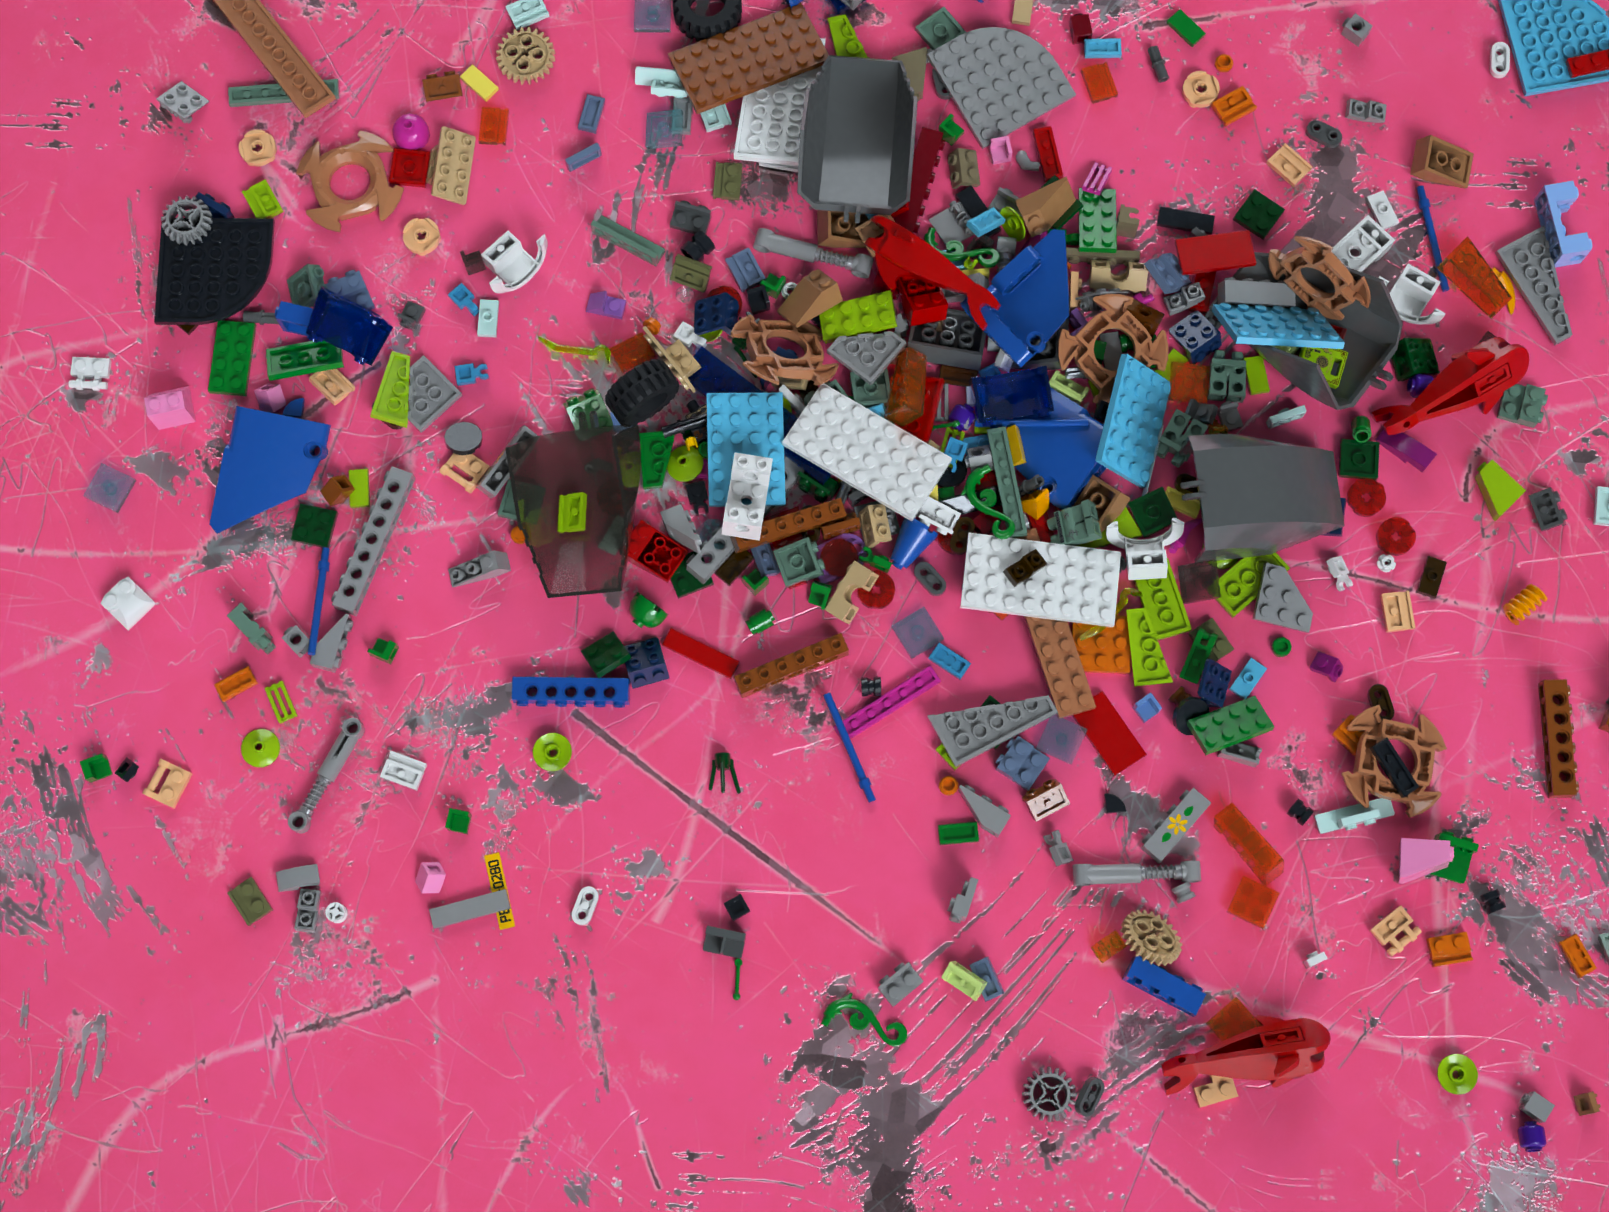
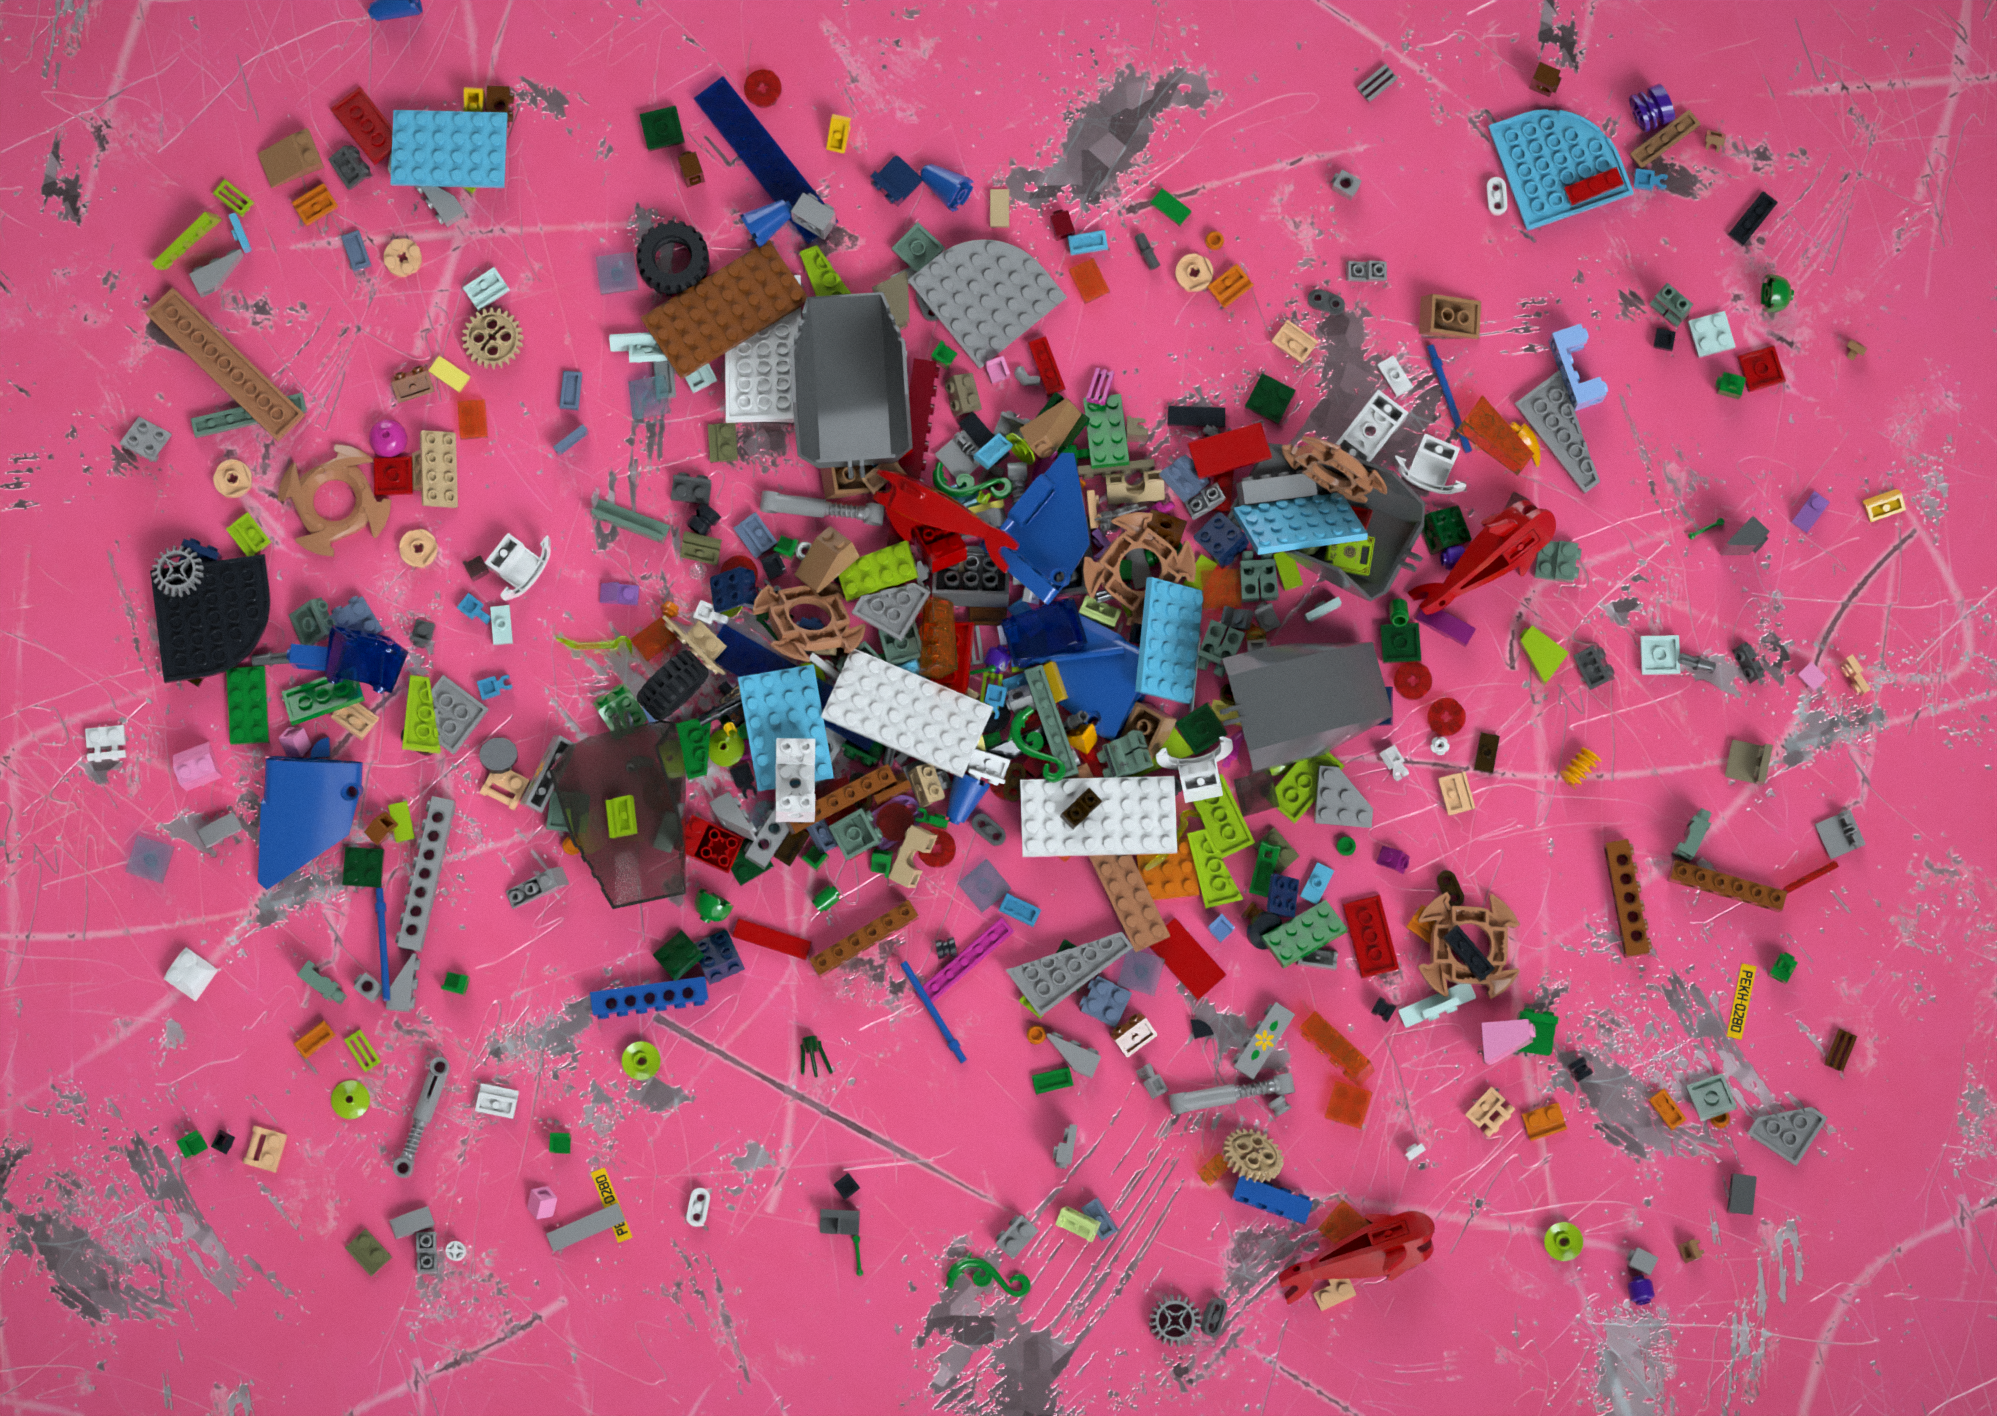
camera: 10 degrees left, 5 degrees up
none -> light grey slope [197,812,242,849]
none -> red tile [1342,895,1399,979]

